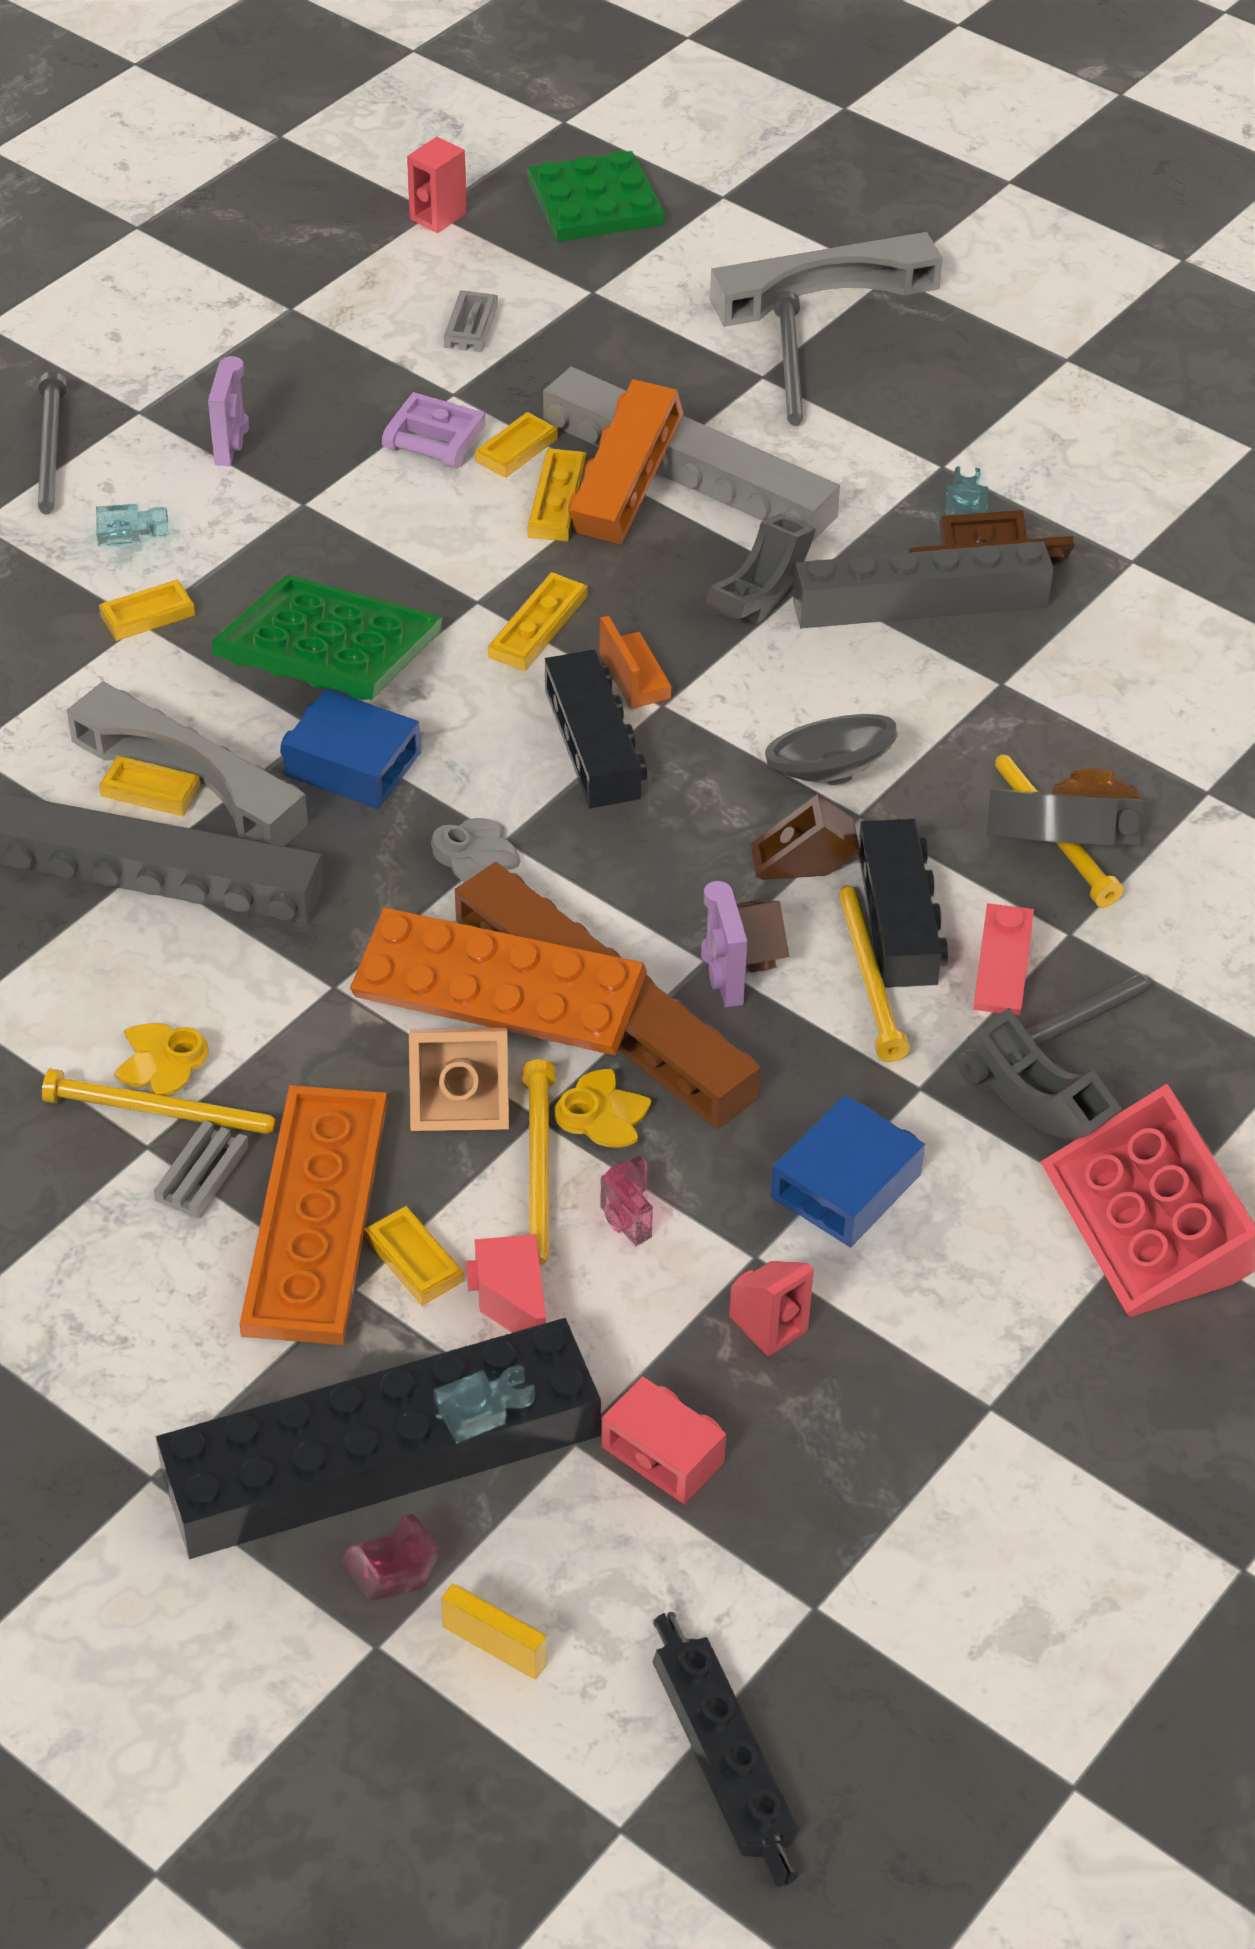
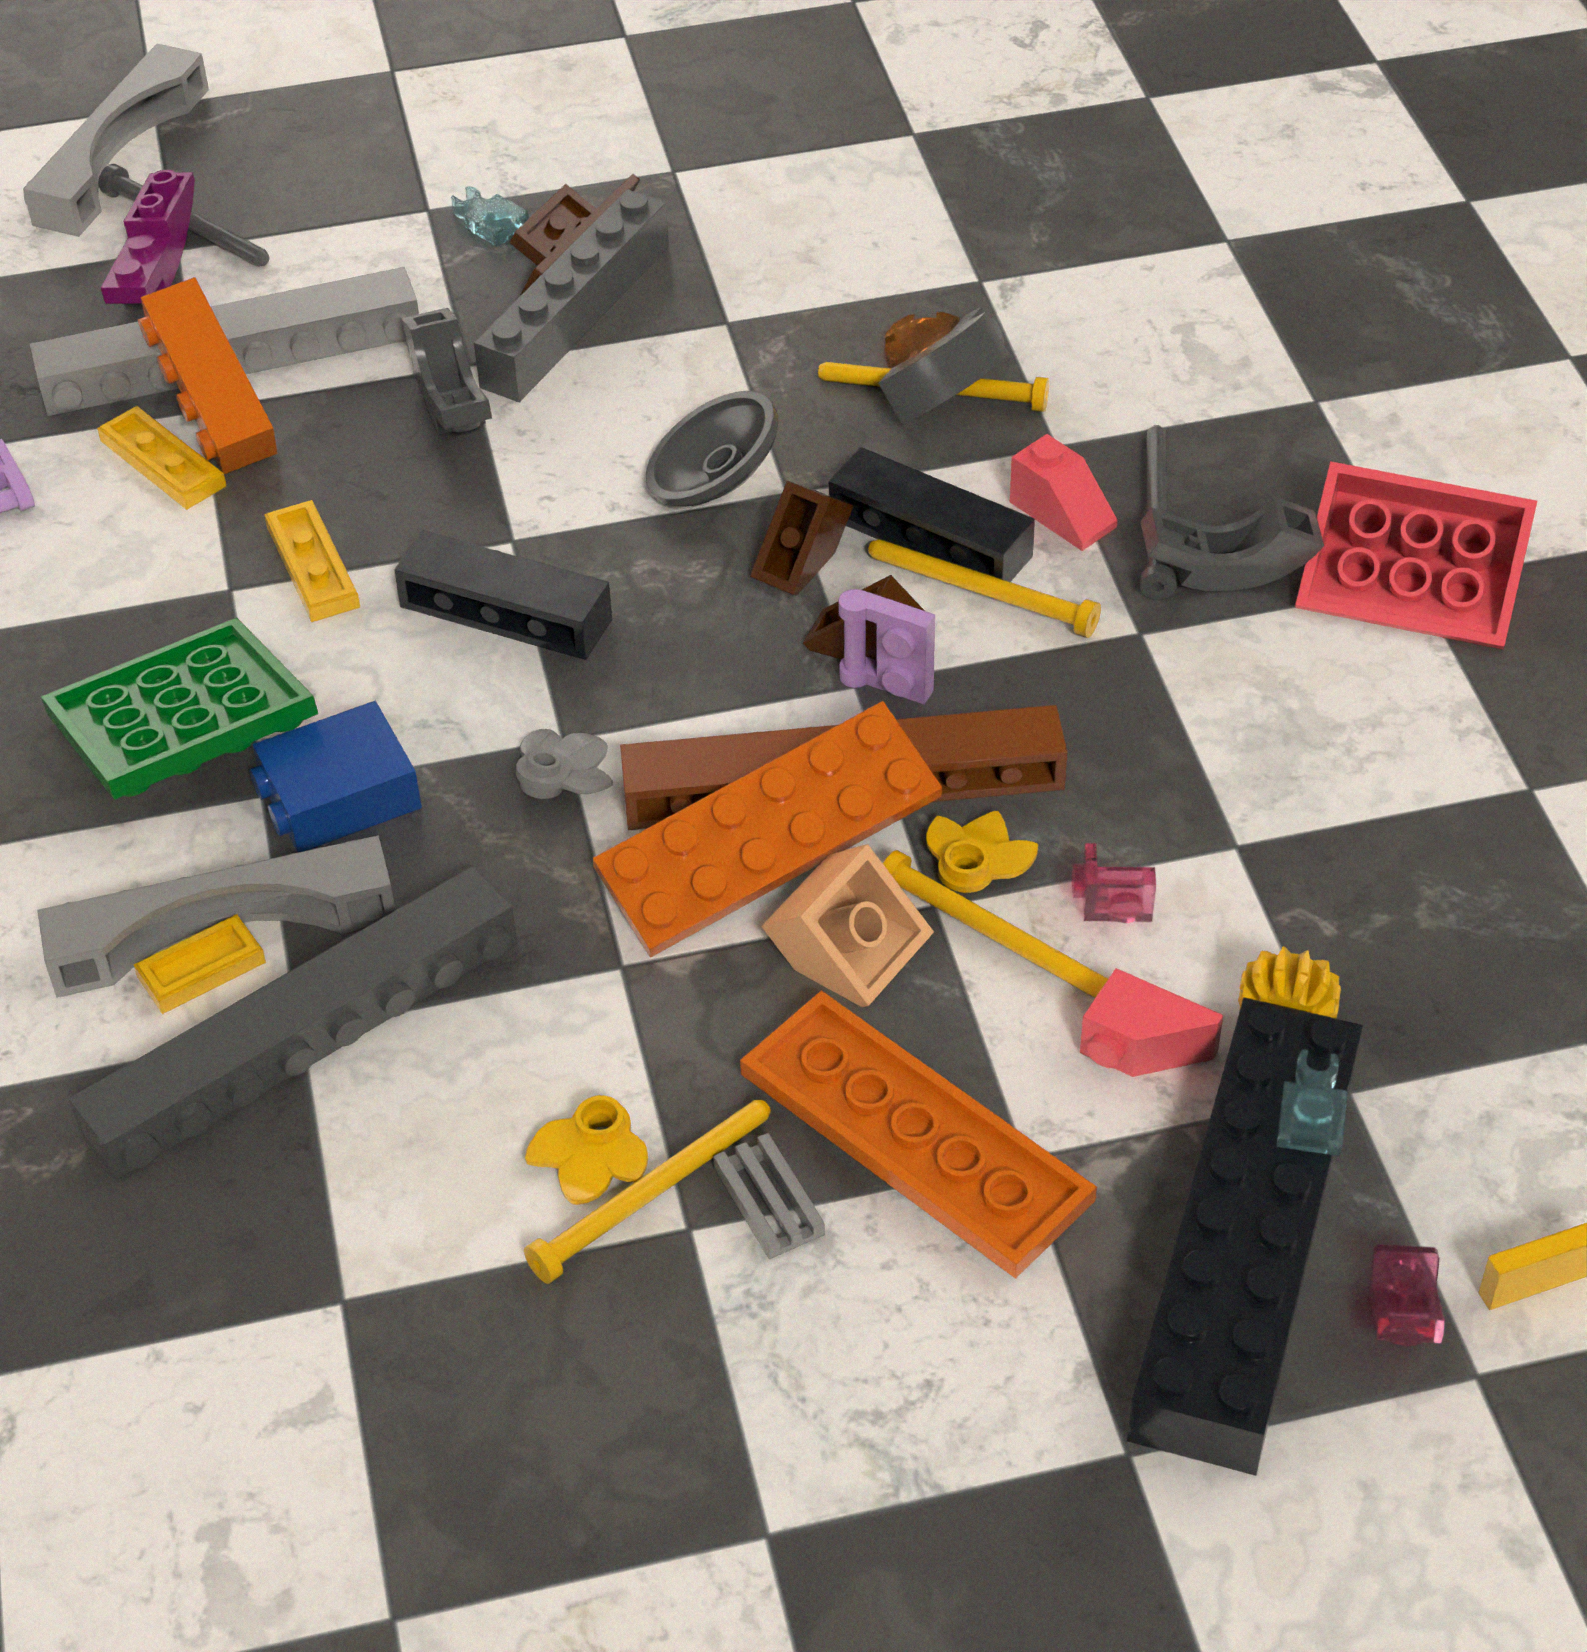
camera: 50 degrees left, 0 degrees up
yellow tile [364,1206,464,1306] -> none
yellow tile [475,412,558,478] -> none
orange panel [599,615,671,709] -> none
coral brick [602,1376,726,1505] -> none
coral slope [729,1261,814,1357] -> none
blue brick [771,1095,925,1248] -> none
none -> magenta slope [101,169,195,304]
none -> yellow gear [1238,946,1341,1018]

